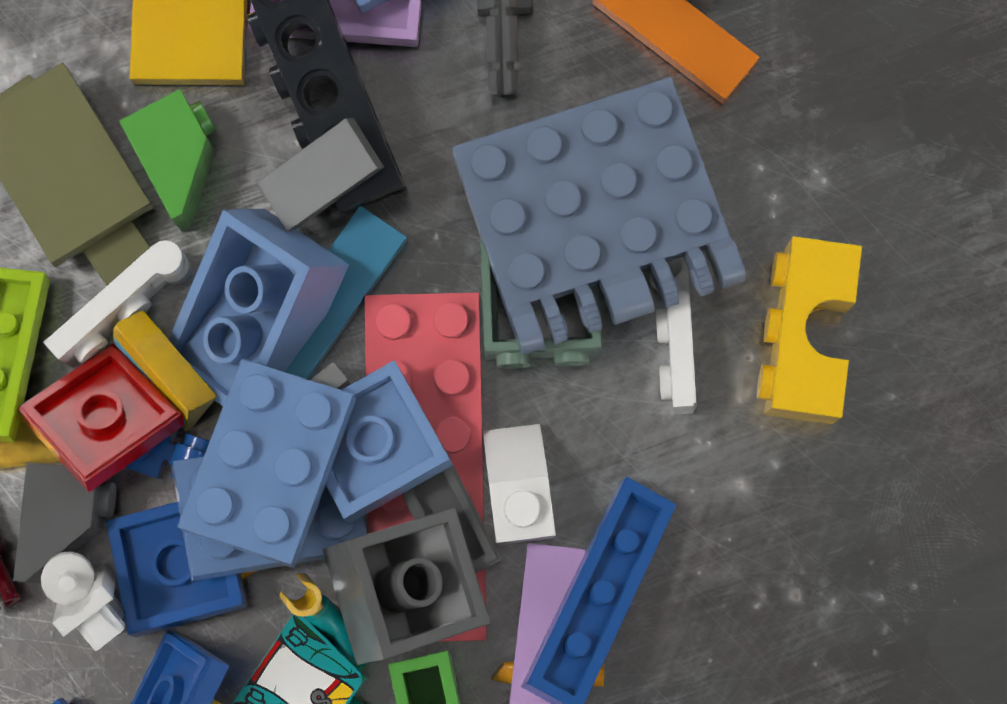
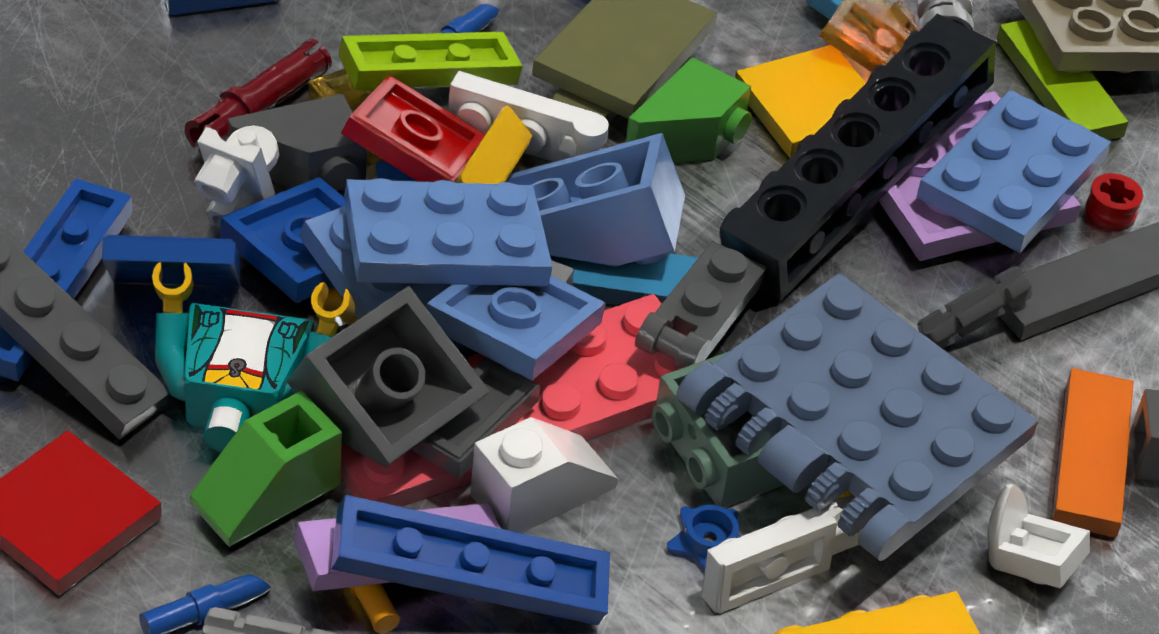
camera: 55 degrees right, 35 degrees down
tile [256,118,384,232] -> none
none -> dark grey plate [635,241,767,369]
none -> blue plate [667,505,741,573]
none -> white plate [988,484,1090,589]

